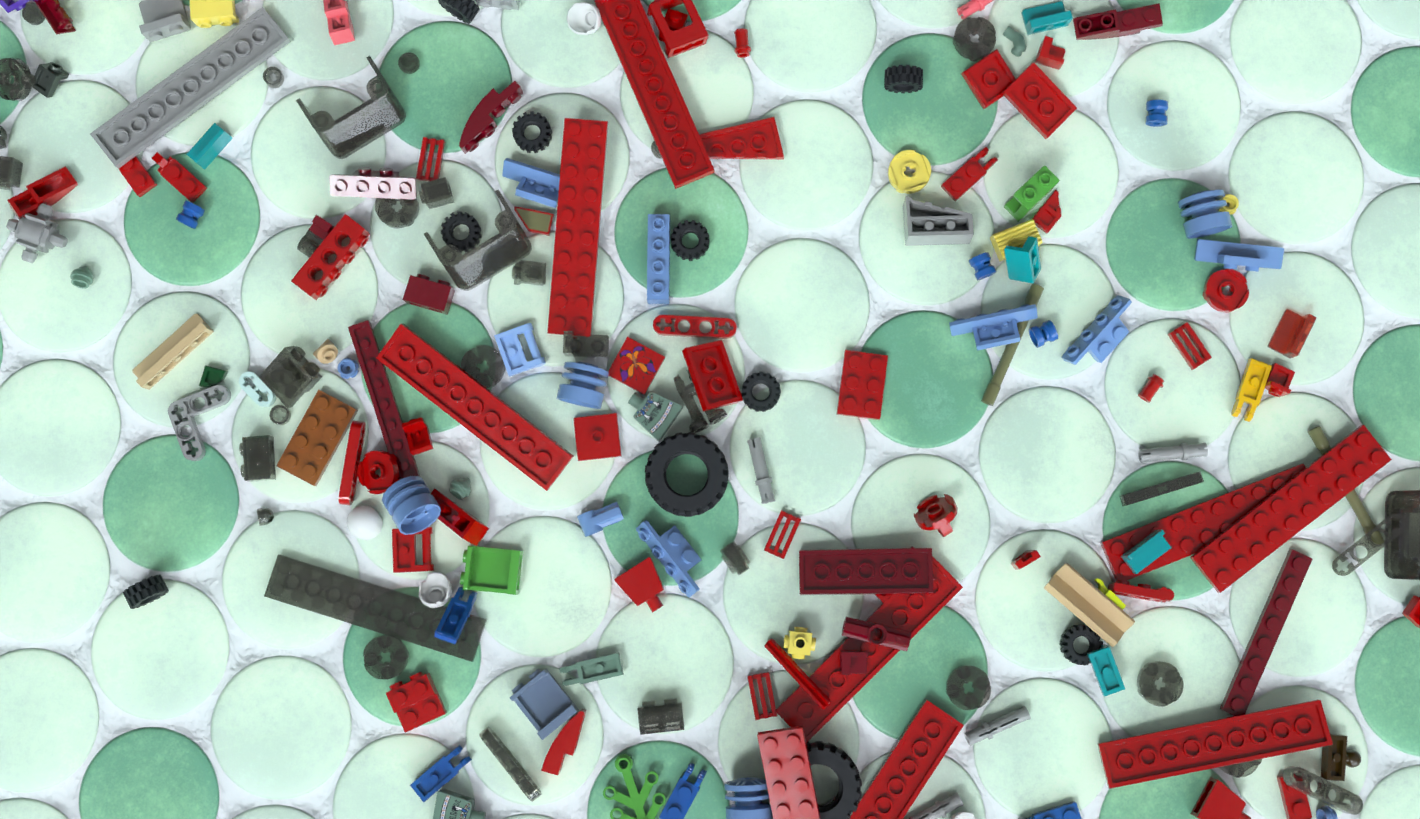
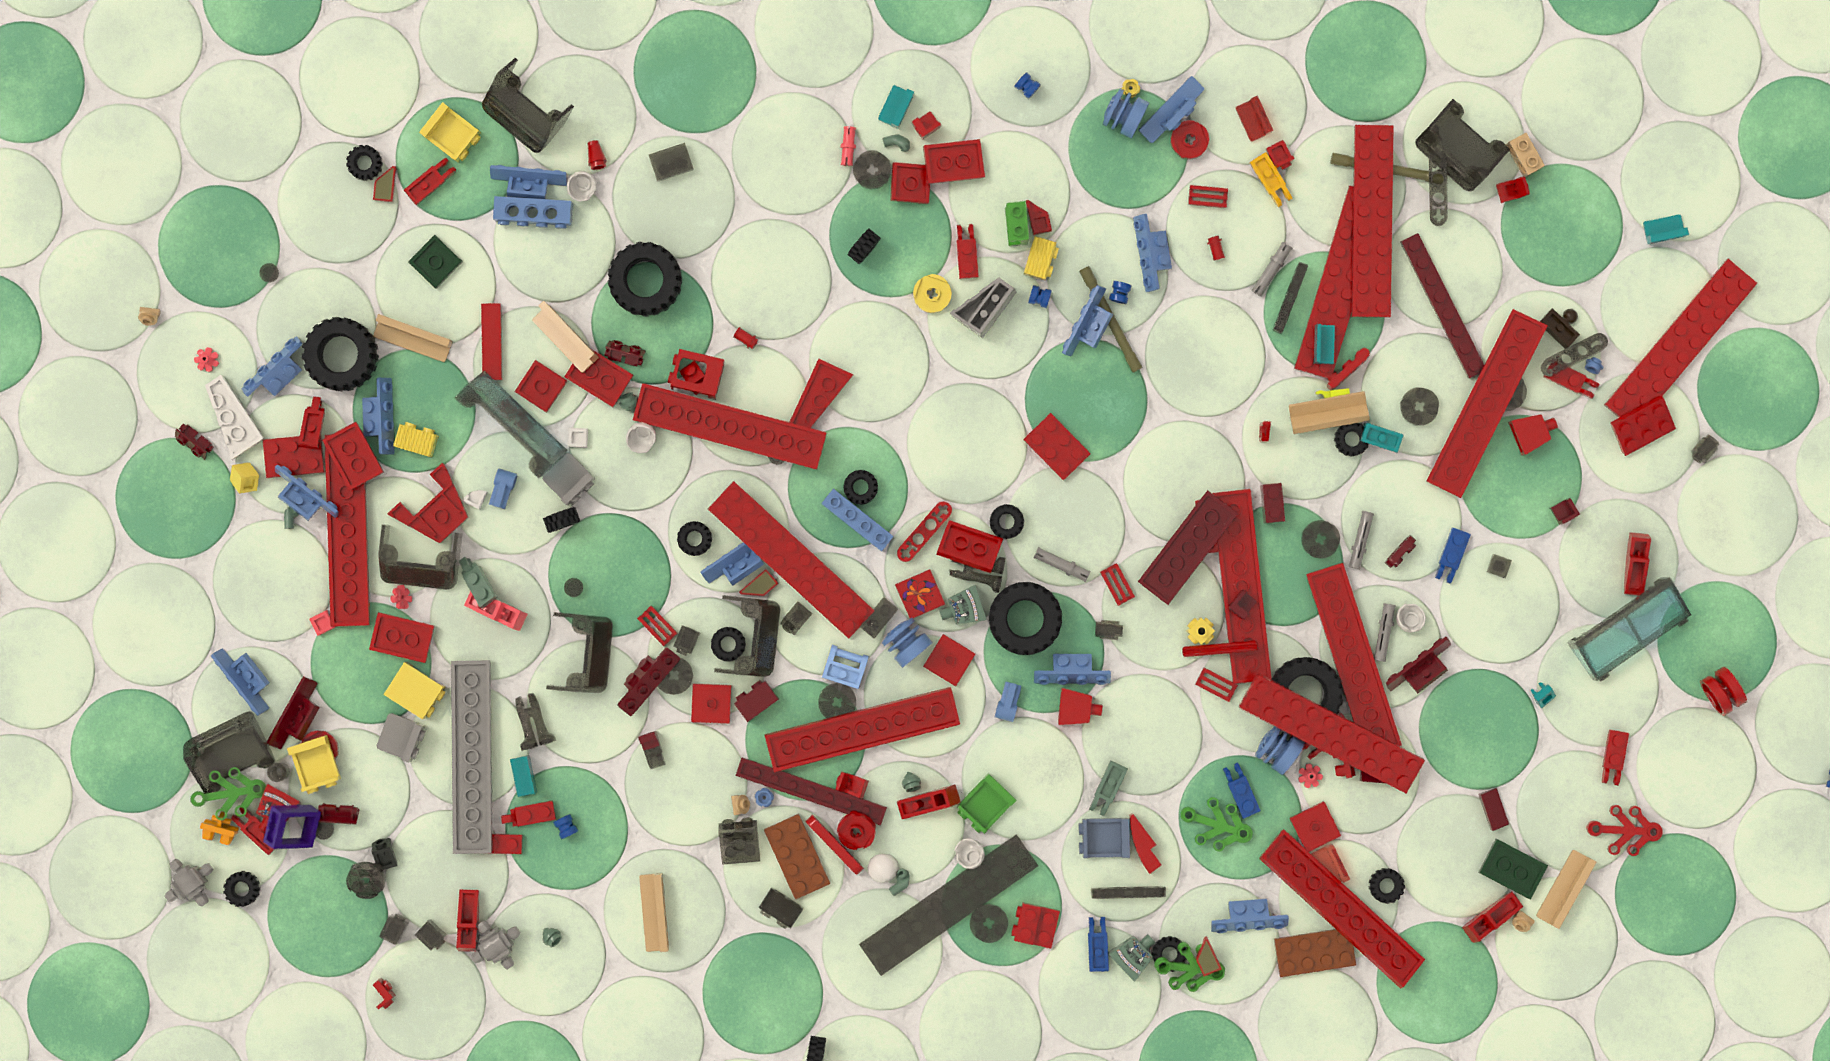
camera: 55 degrees left, 5 degrees up
light grey beam [168,385,231,461] -> none
dark green tile [199,365,228,388] -> none
light aqua beam [239,372,276,407] -> none
clear smoke hinge [257,508,274,526] -> none
clear smoke bush [263,67,284,88] -> none
clear smoke bush [269,405,291,425] -> none
red brick [291,214,370,300] -> none
medium blue wheel [382,476,441,535] -> none
red plate [392,527,434,573] -> none
blue hinge [434,587,477,644] -> none
dark red slope [459,81,523,154] -> none
clear smoke brick [637,698,685,735] -> none
dark red piece [841,616,911,652] -> none
red tile [914,494,958,537] -> none
teal panel [1004,236,1041,284] -> none
dark red slope [1073,3,1163,40] -> none
none -> clear smoke piece [515,693,556,751]
none -> red plate [691,684,731,724]
none -> sand green arm [889,869,910,896]
none -> dark red brick [1260,483,1285,523]
none -> dark red plate [1384,535,1416,568]

